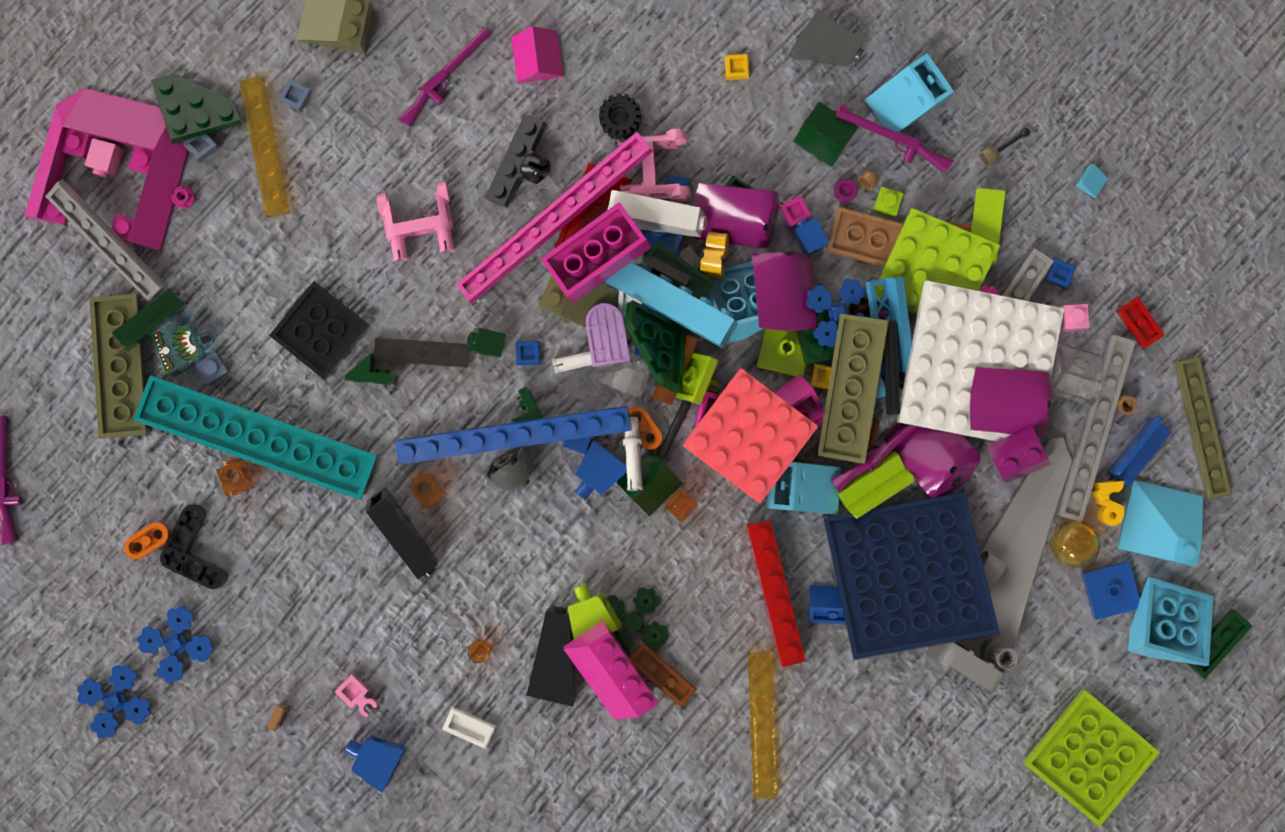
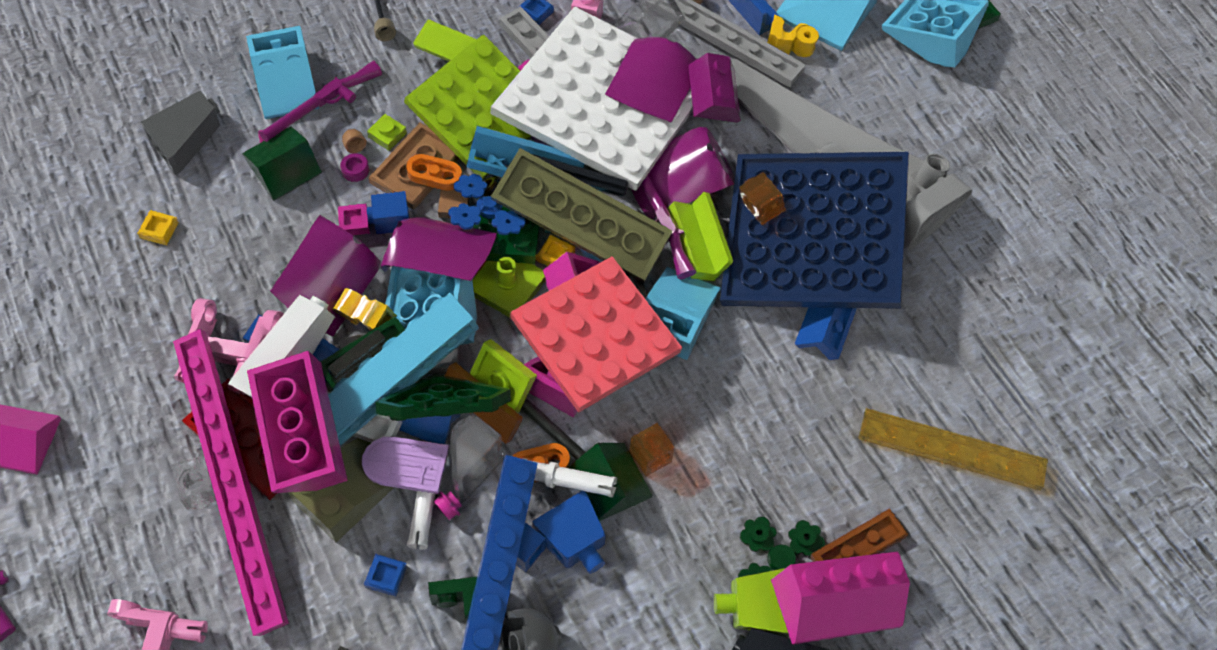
camera: 75 degrees left, 25 degrees down
dark green brick [467,327,506,358] -> none
black plate [485,114,551,208] -> none
black tyre [599,93,641,140] -> none
red brick [745,520,806,667] -> none
lime plate [1022,689,1160,827] -> none
clear yellow cylinder [1050,520,1101,568] -> none
blue plate [1081,561,1140,620] -> none
none -> orange plate [406,154,462,191]
none -> dark pink plate [433,491,462,521]
none -> medium nougat tile [438,190,469,218]
none -> clear orange brick [739,172,786,225]

